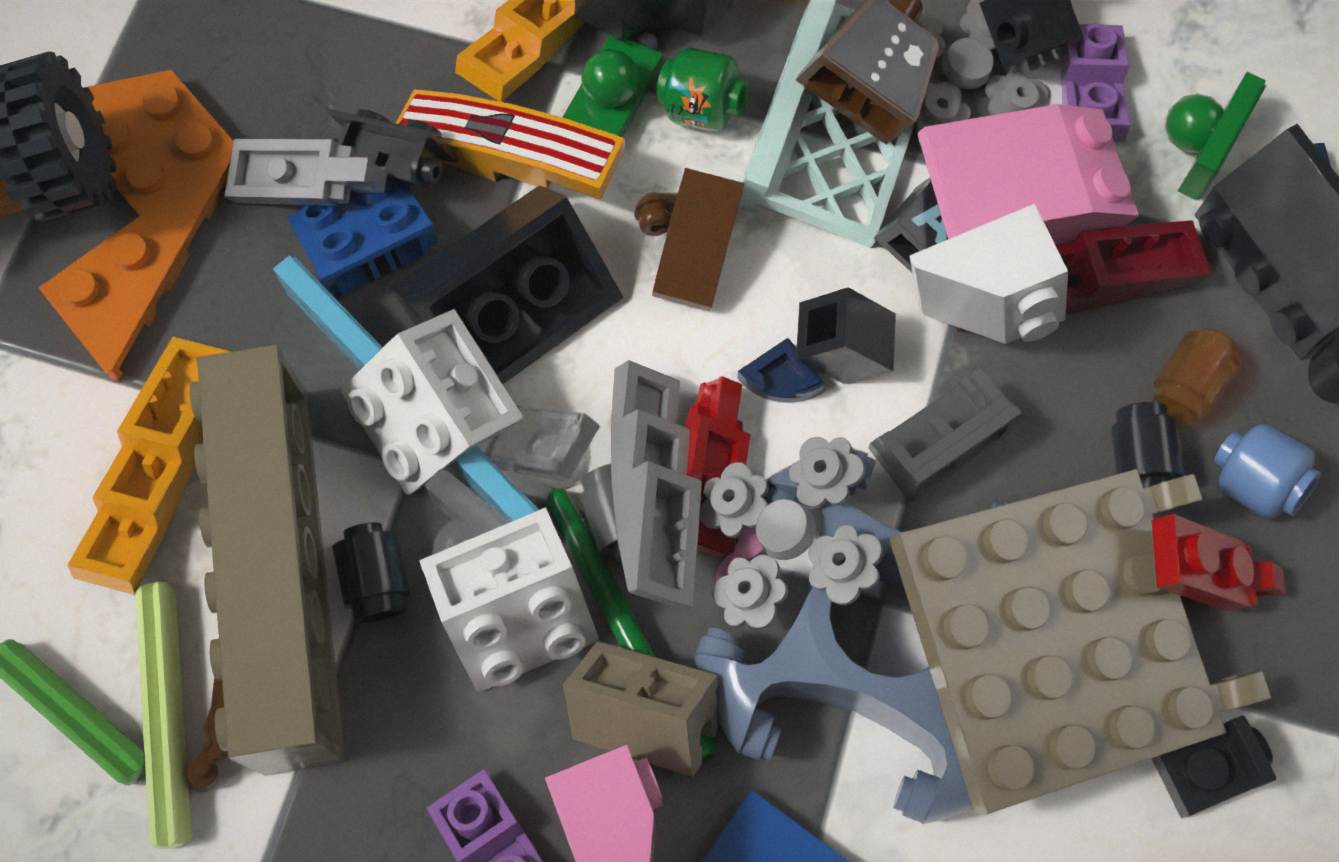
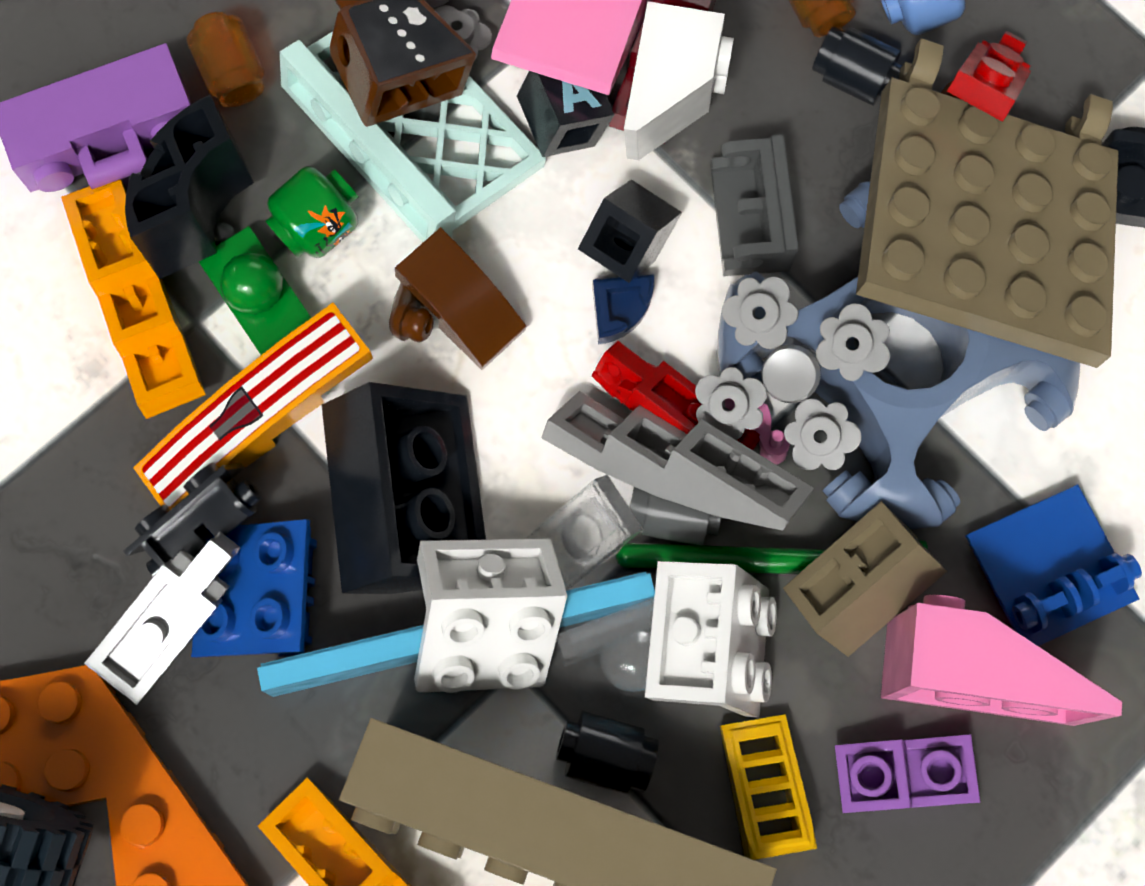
camera: 65 degrees left, 5 degrees up
none -> yellow slope [720,714,817,860]

